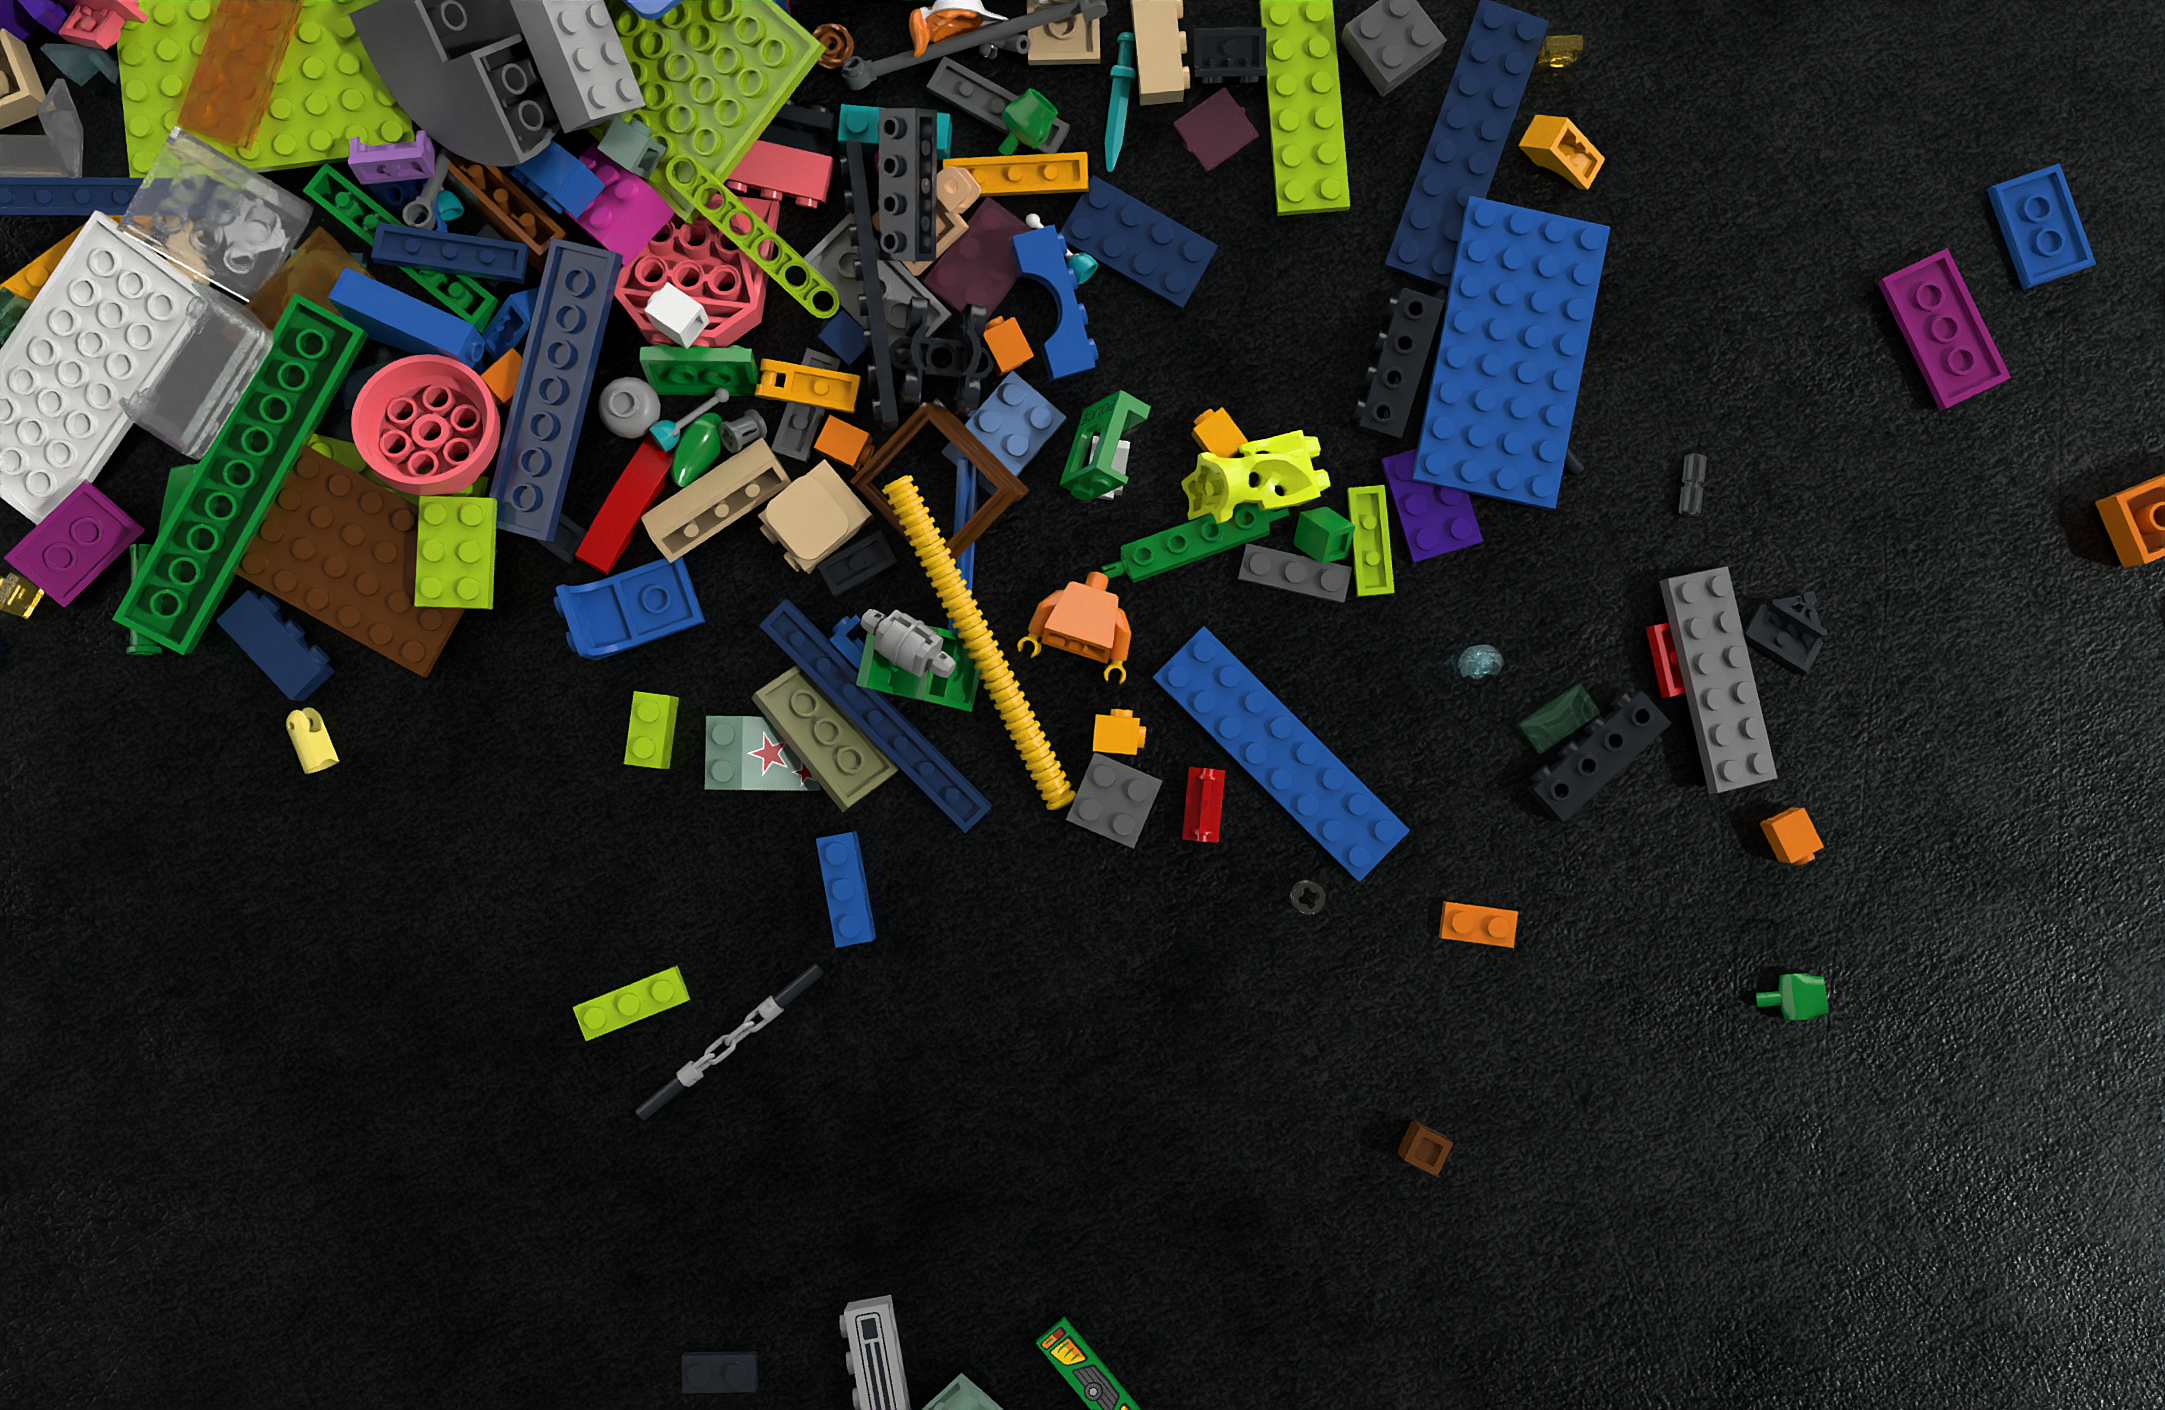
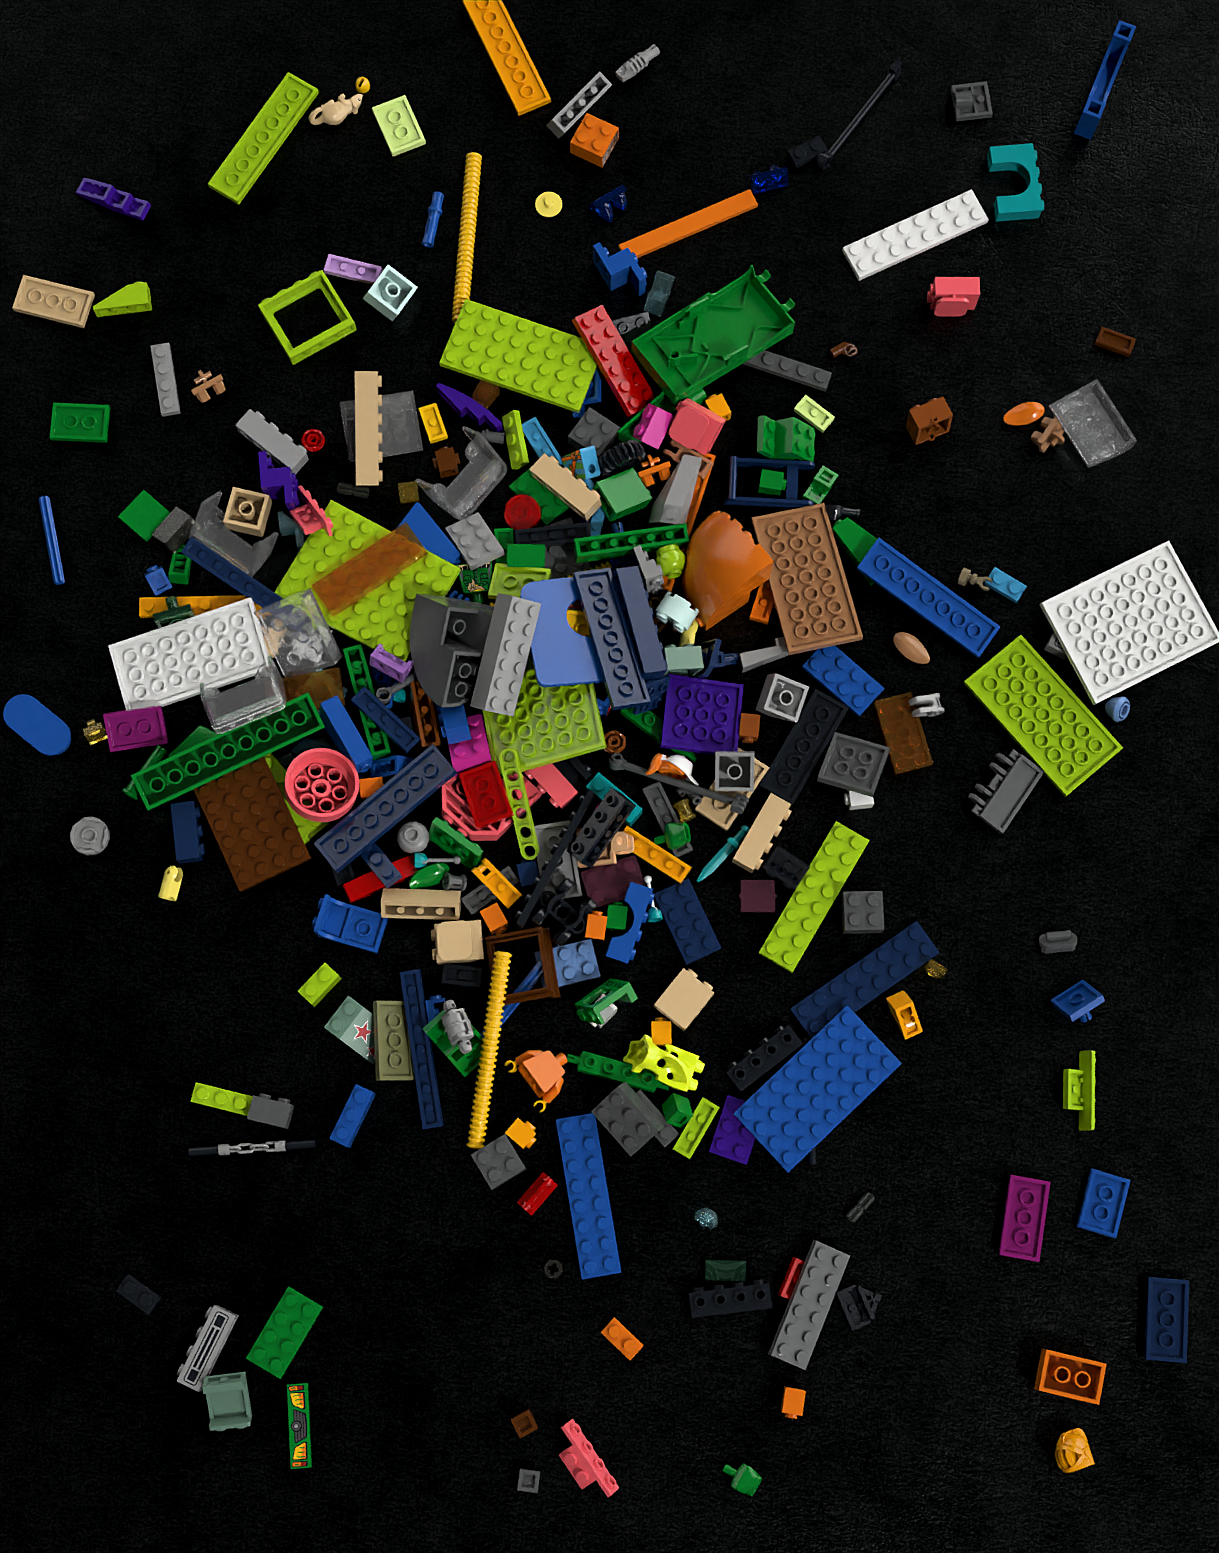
camera: 35 degrees right, 10 degrees down
lime plate [415,496,497,610] -> none
sand green brick [597,116,667,179] -> none
white brick [645,282,710,349] -> none
none -> light grey tile [70,817,110,856]
none -> green plate [246,1286,323,1379]
none -> dark grey brick [247,1093,294,1129]
none -> dark blue plate [360,842,402,889]
none -> red plate [459,761,514,829]
none -> dark grey plate [517,1469,540,1493]
none -> coral bracket [559,1419,619,1497]
none -> dark grey brick [591,1081,665,1156]
none -> green brick [606,902,628,932]
none -> tan brick [654,968,714,1031]
none -> clear yellow bush [673,799,696,823]
none -> lime bracket [1063,1050,1096,1131]

